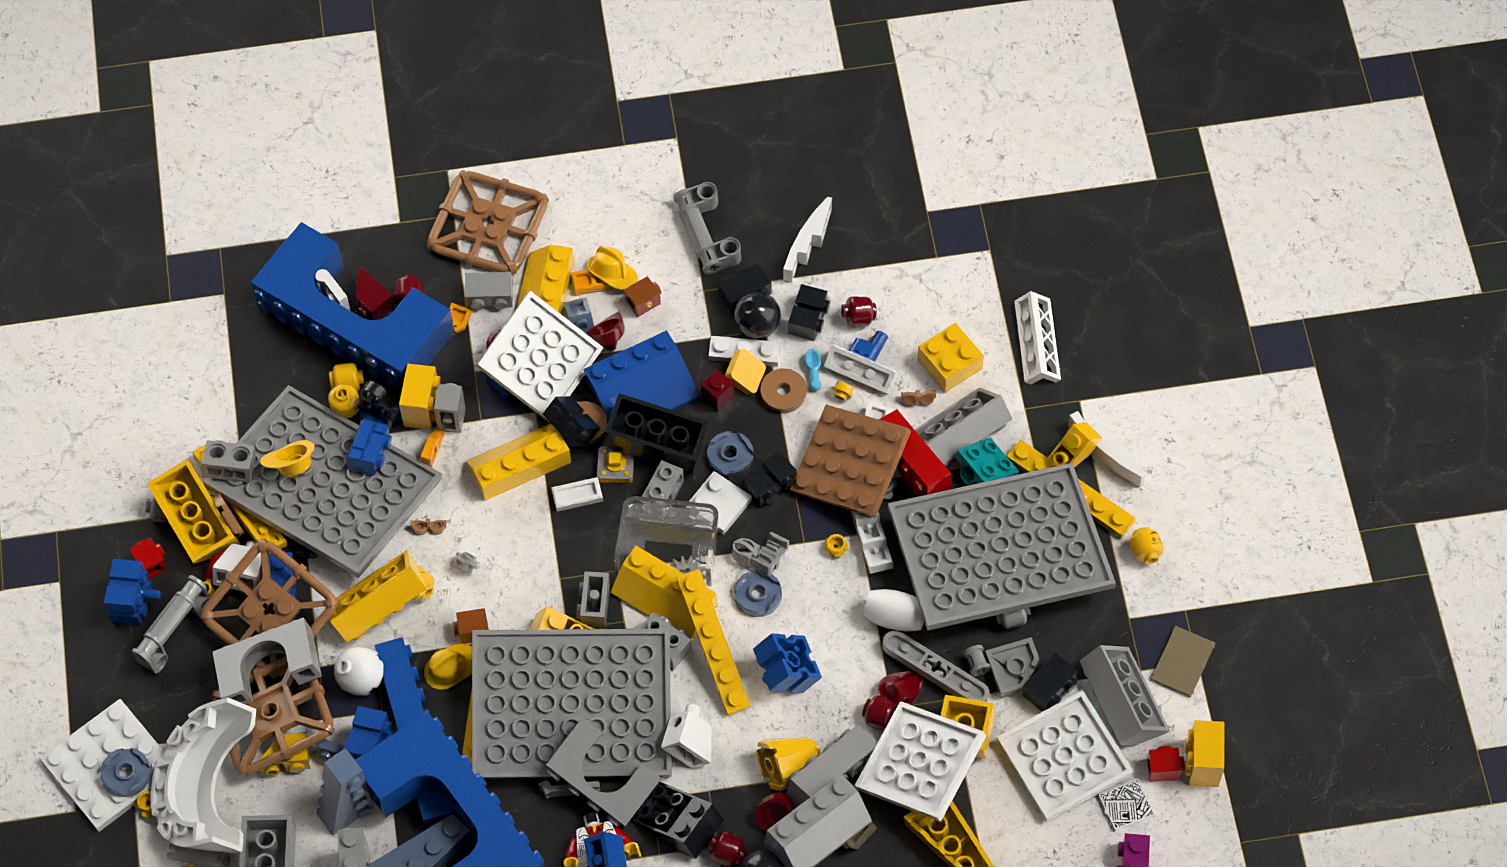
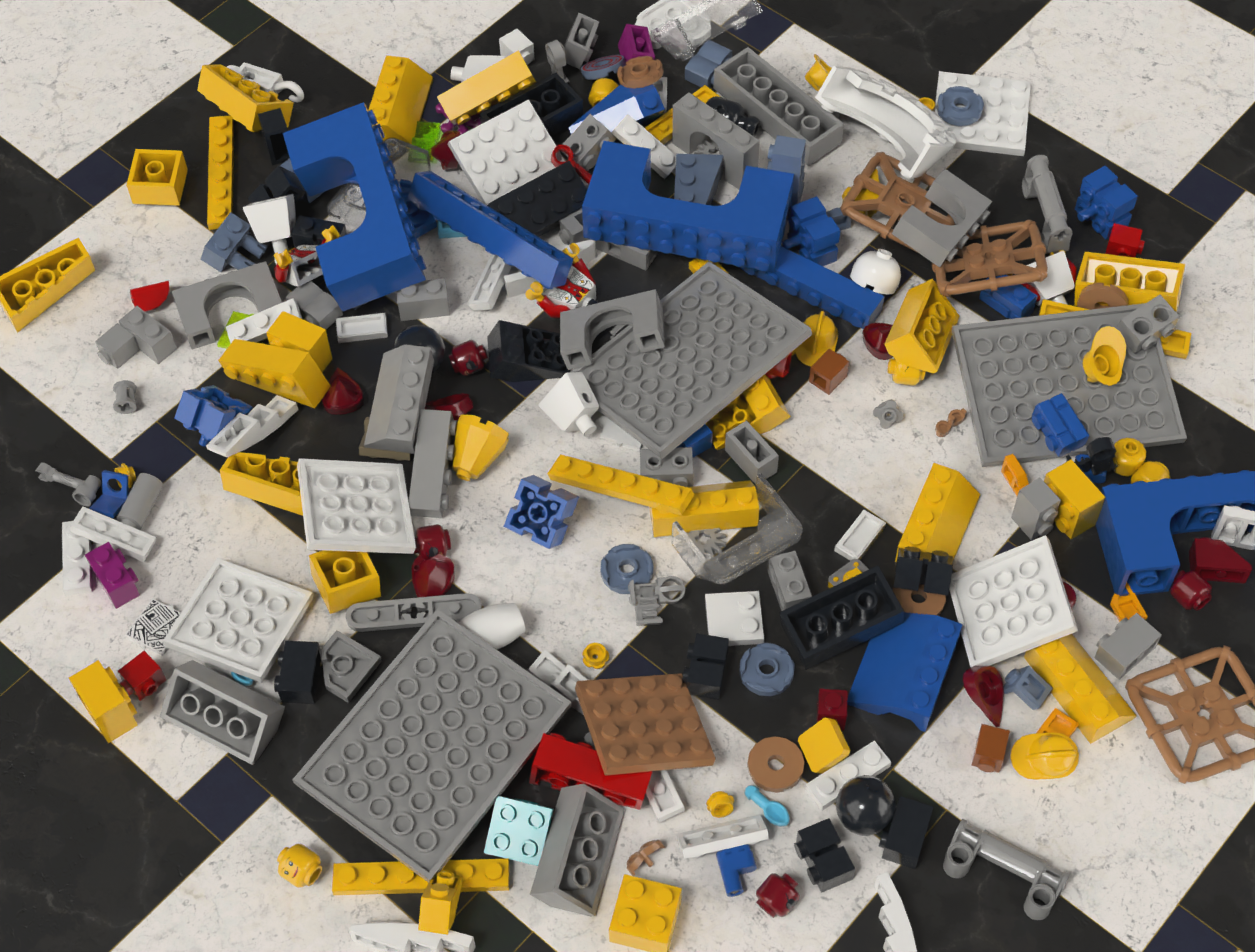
camera: 140 degrees right, 5 degrees down
light grey bush [962,645,991,677] -> none
dark tan piece [1151,626,1215,697] -> none
none -> dark red piece [862,323,893,360]

